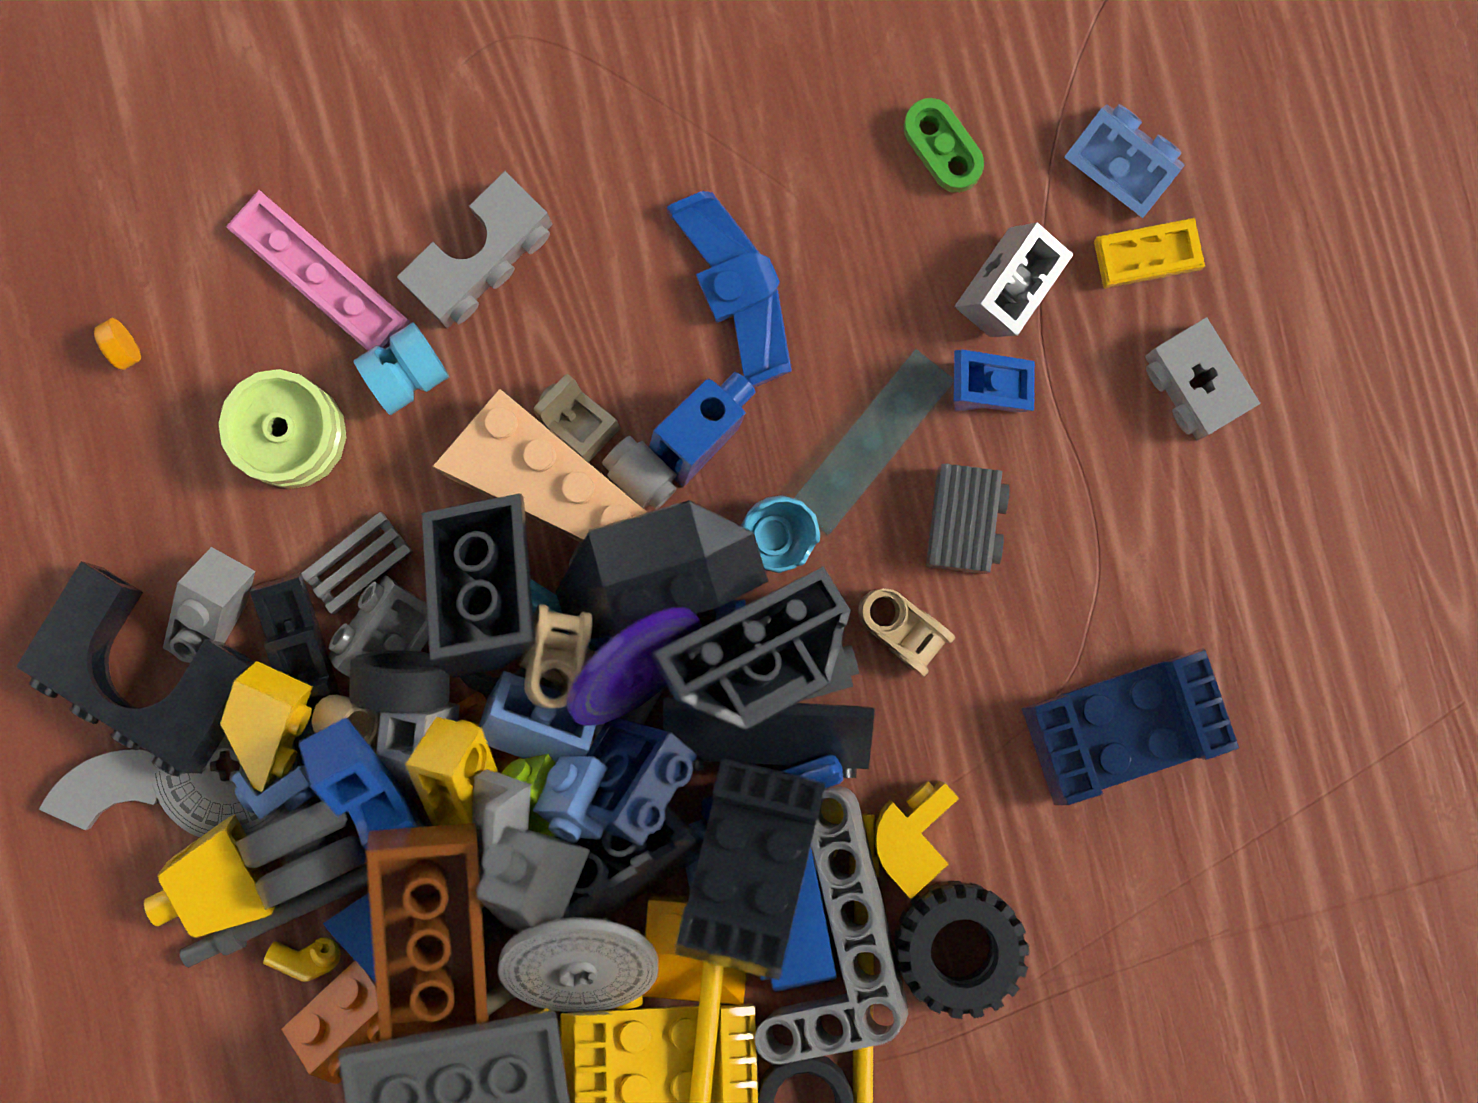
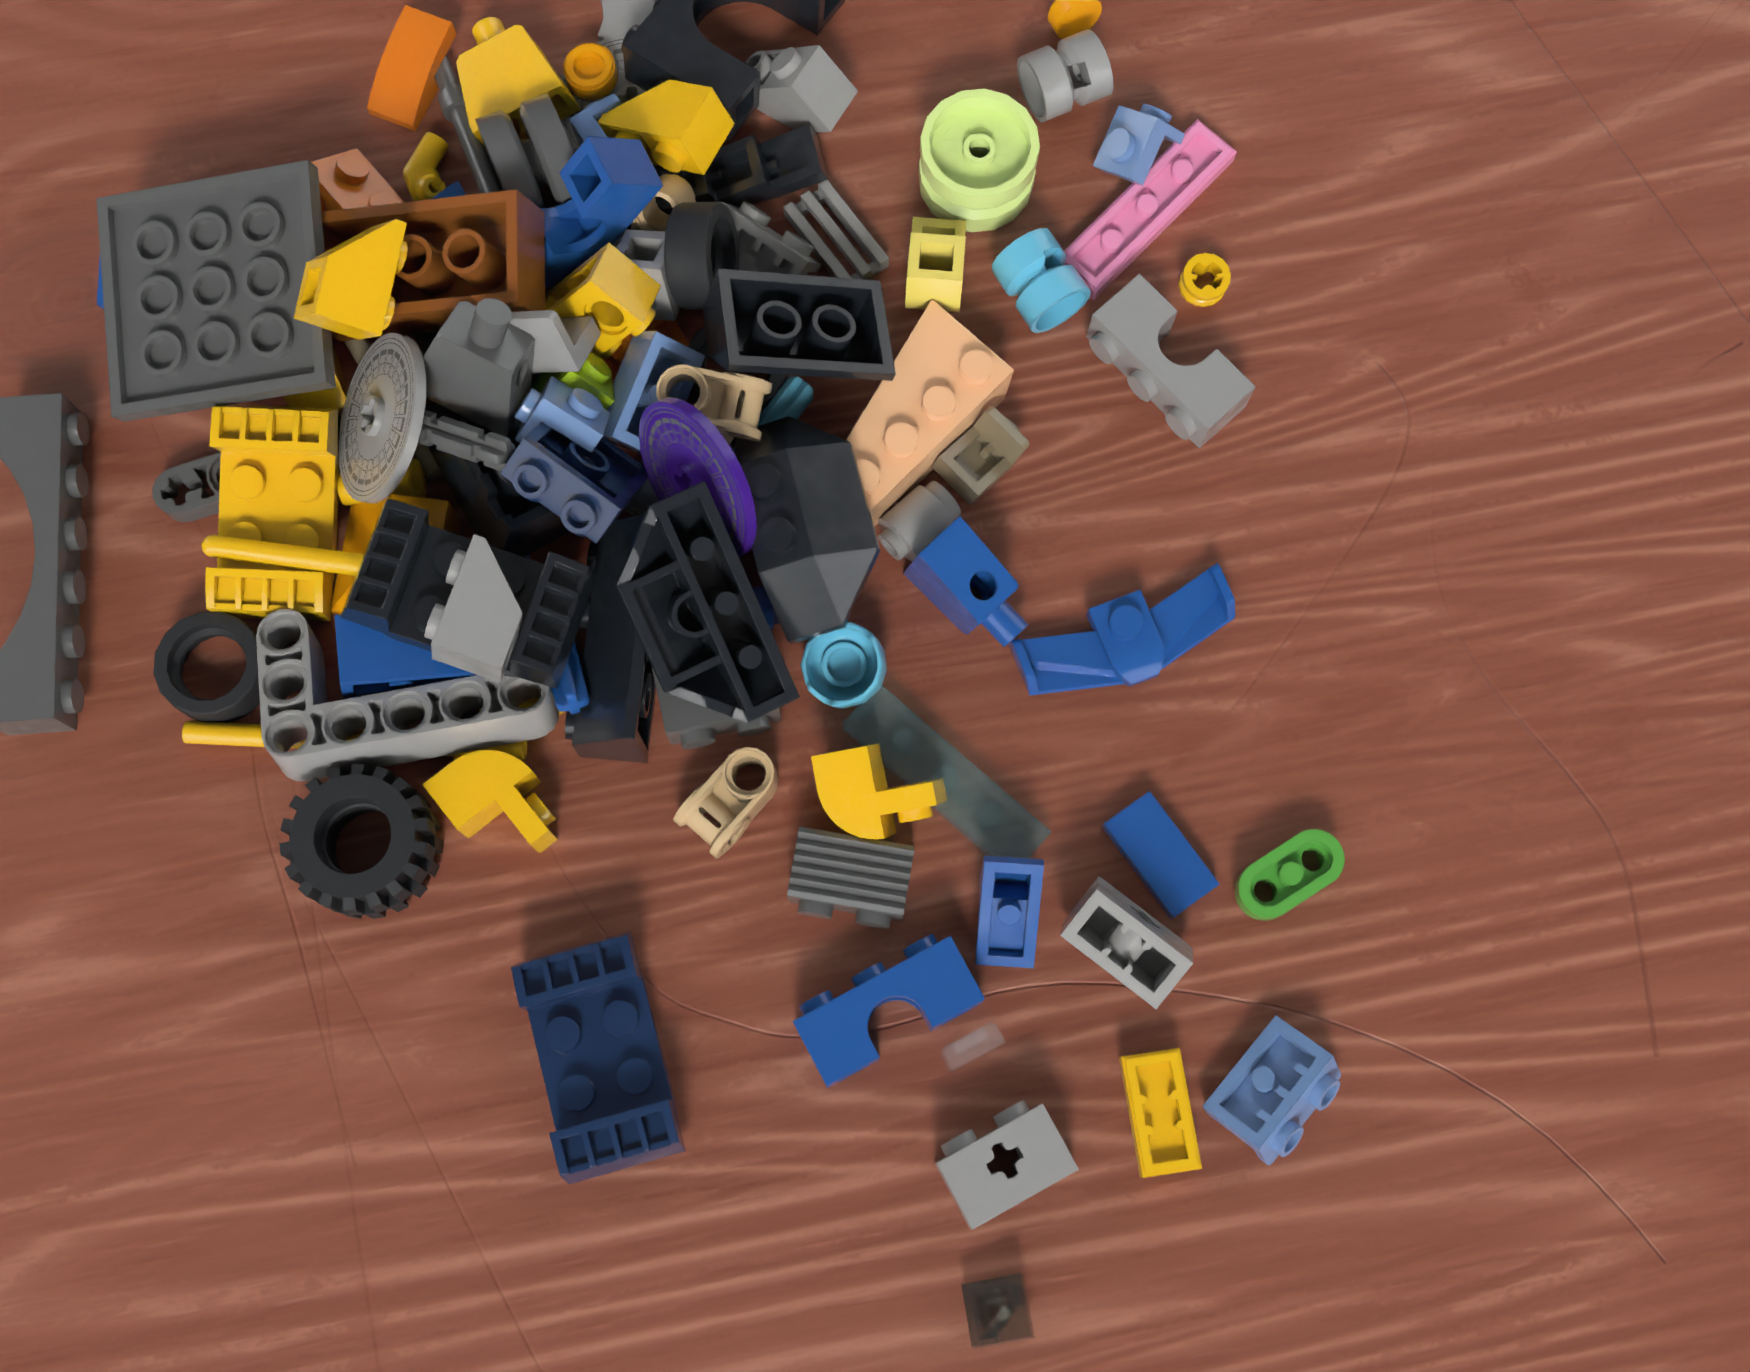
camera: 90 degrees right, 10 degrees down
none -> yellow slope [294,219,408,340]
none -> orange slope [367,5,457,132]
none -> dark grey axle [418,410,516,471]
none -> light grey slope [424,534,523,683]
none -> light orange tile [563,43,618,100]
none -> blue arch [793,934,985,1088]
none -> yellow brick [811,743,947,839]
none -> light yellow brick [905,217,966,313]
none -> clear tile [940,1022,1005,1073]
none -> clear smoke tile [961,1273,1035,1349]
none -> light grey wheel [1017,29,1114,123]
none -> medium blue bracket [1093,103,1185,186]
none -> blue tile [1102,791,1219,920]
none -> yellow bush [1178,253,1231,307]

